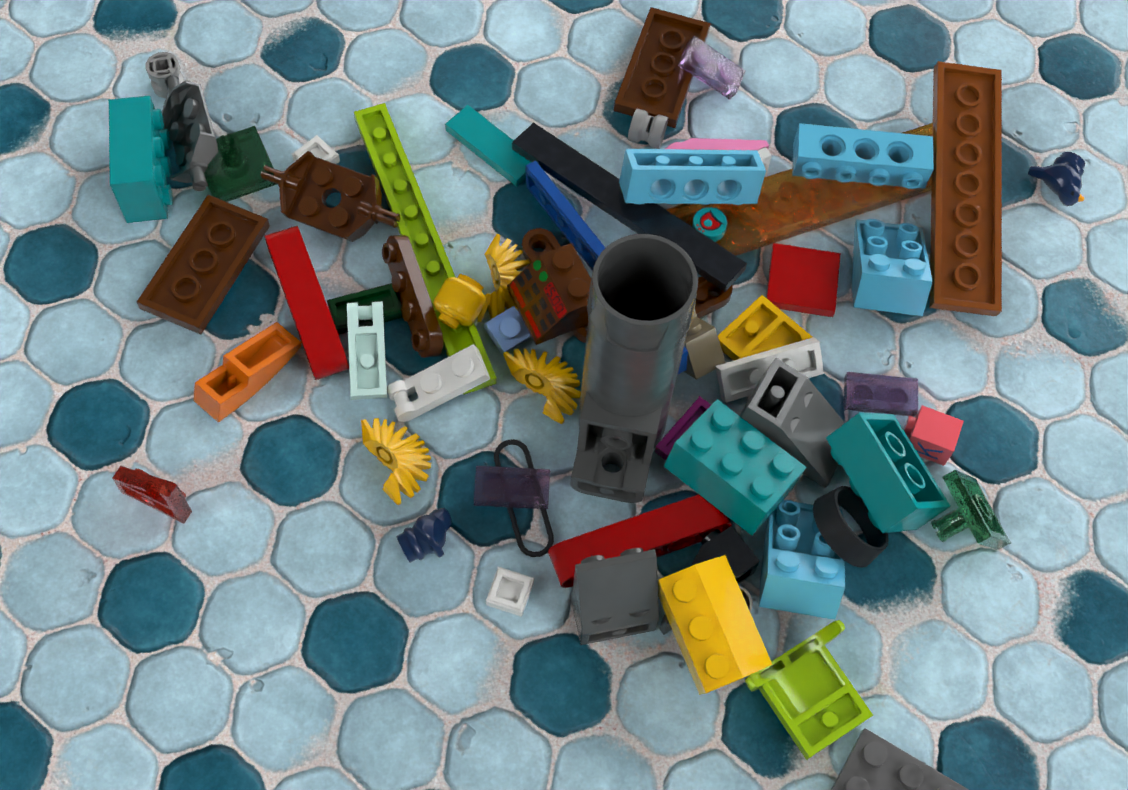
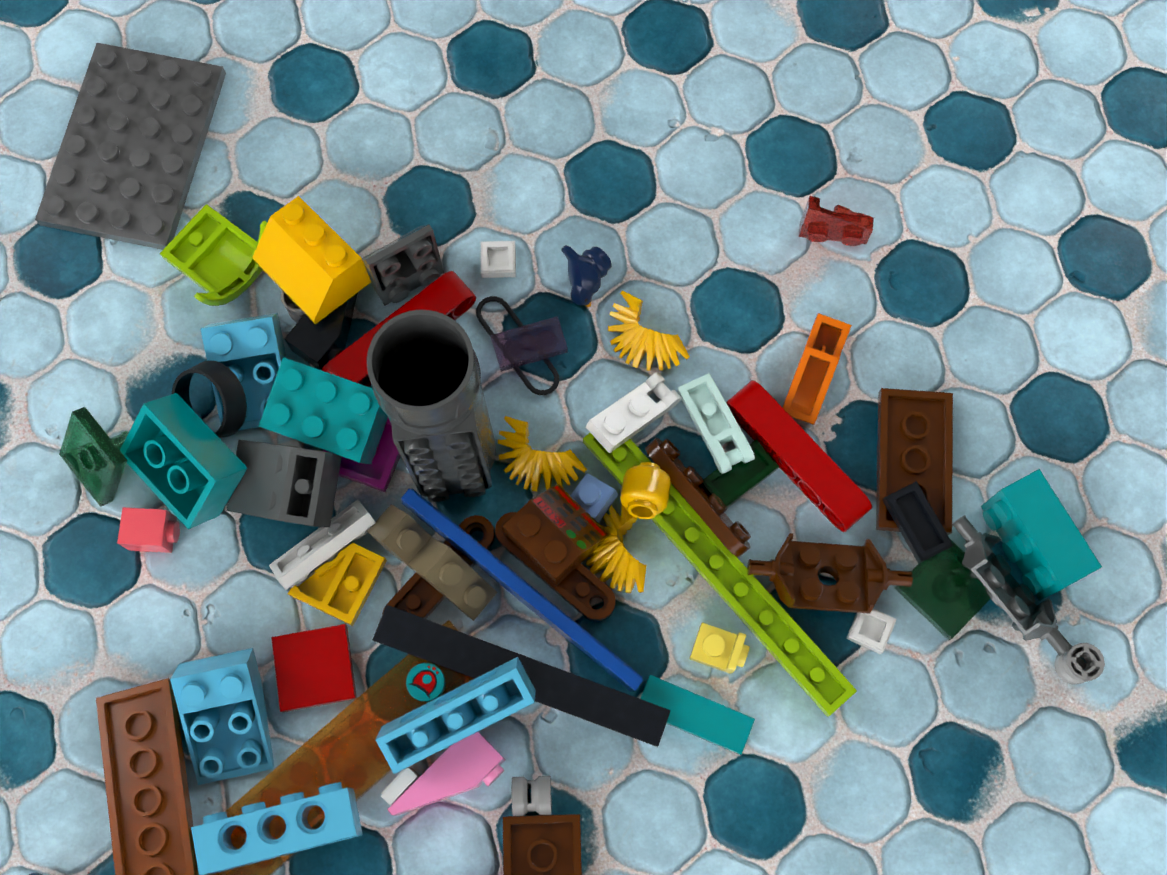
camera: 165 degrees right, 10 degrees up
clear purple plate [844,372,918,417] -> none
none -> light yellow bracket [689,623,750,674]
none -> black tile [882,481,954,564]

